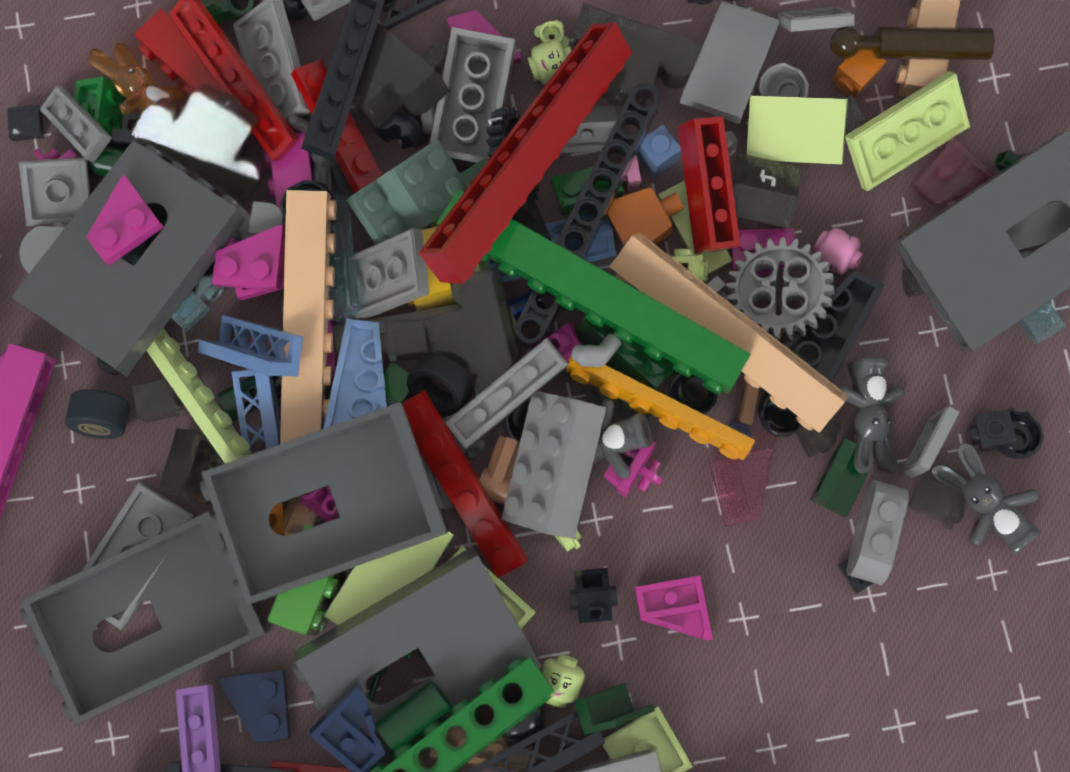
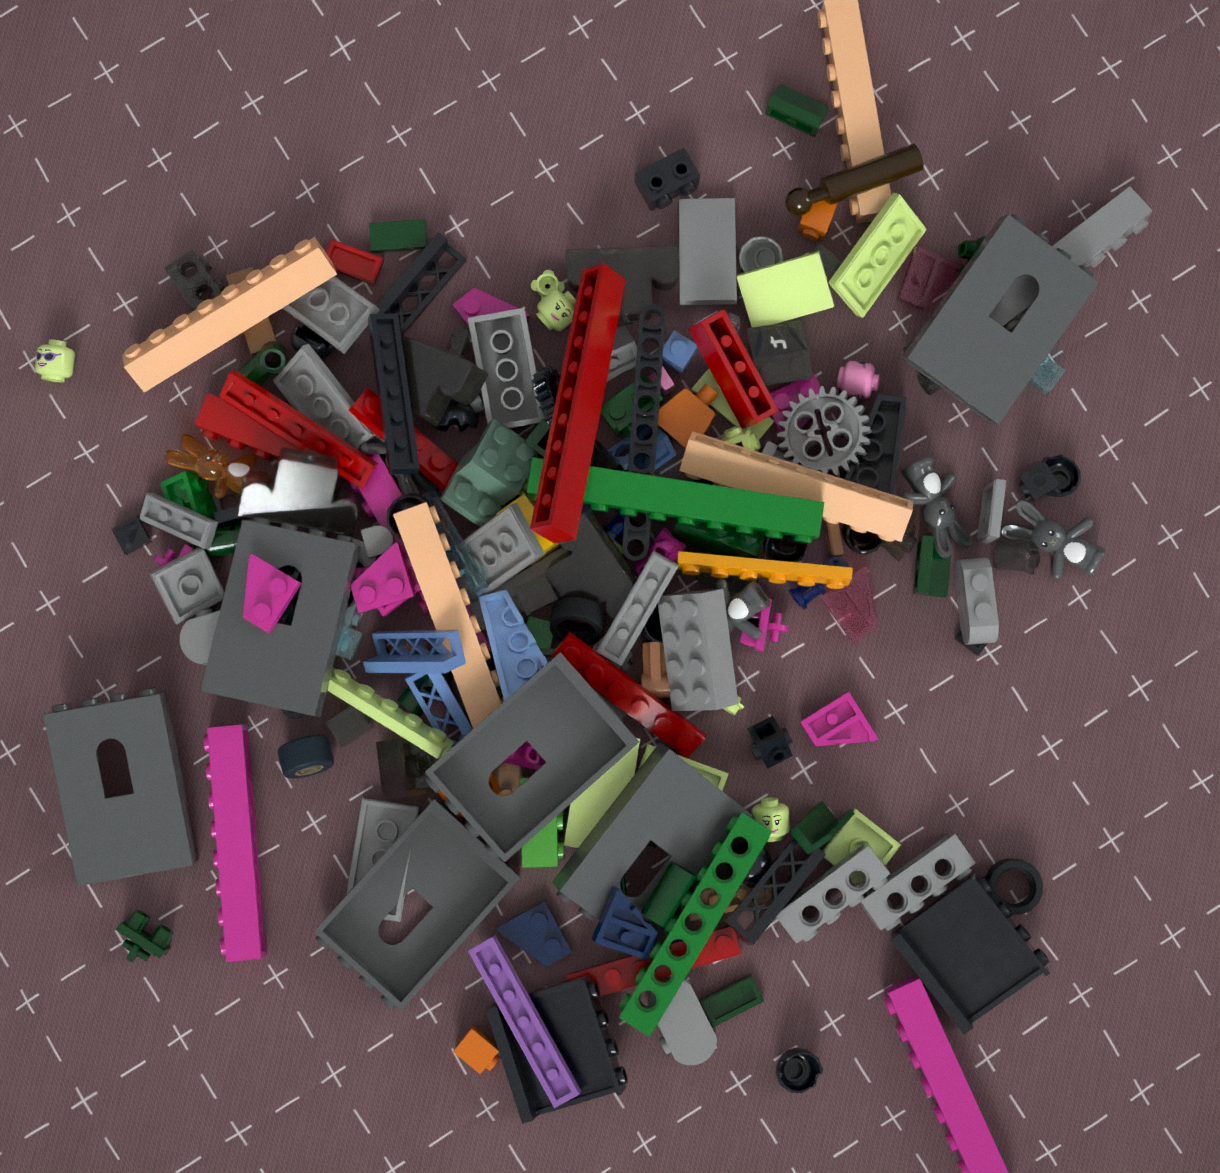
camera: 25 degrees left, 5 degrees up
light grey arm [572,334,621,367] -> none
light grey tile [778,7,854,32] -> none
none -> clear blue bush [788,583,826,610]

